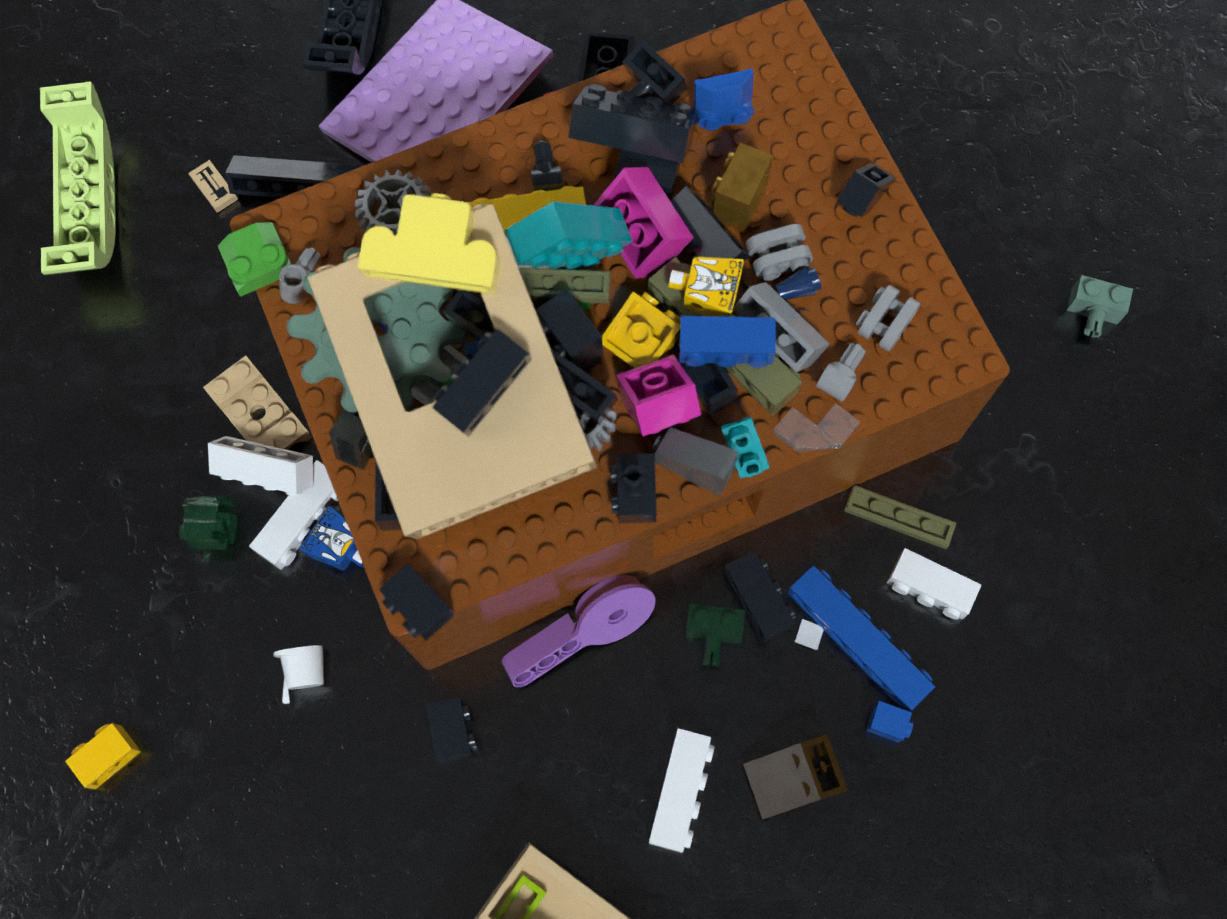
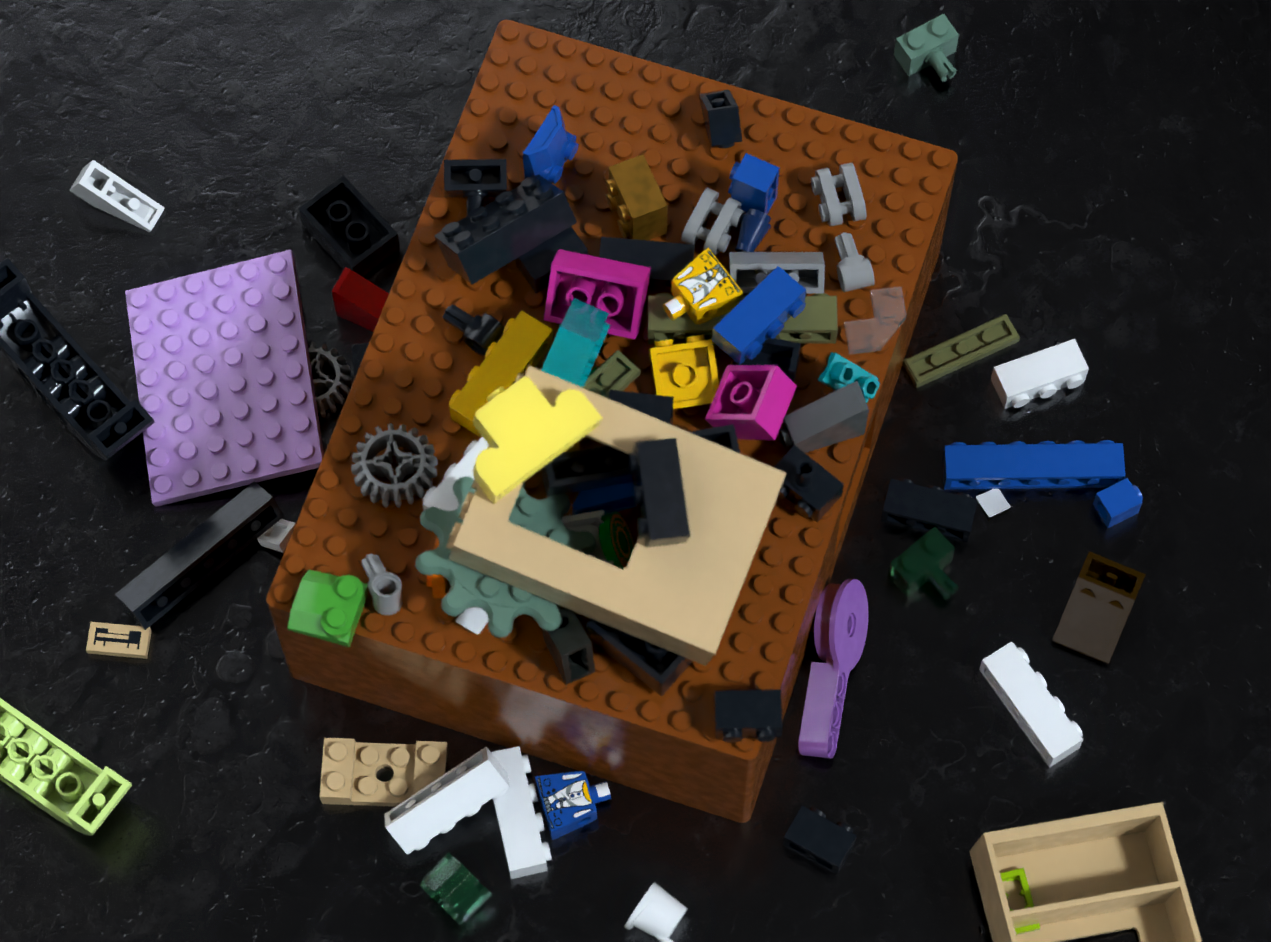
camera: 50 degrees left, 5 degrees down
none -> blue brick [728,153,780,215]

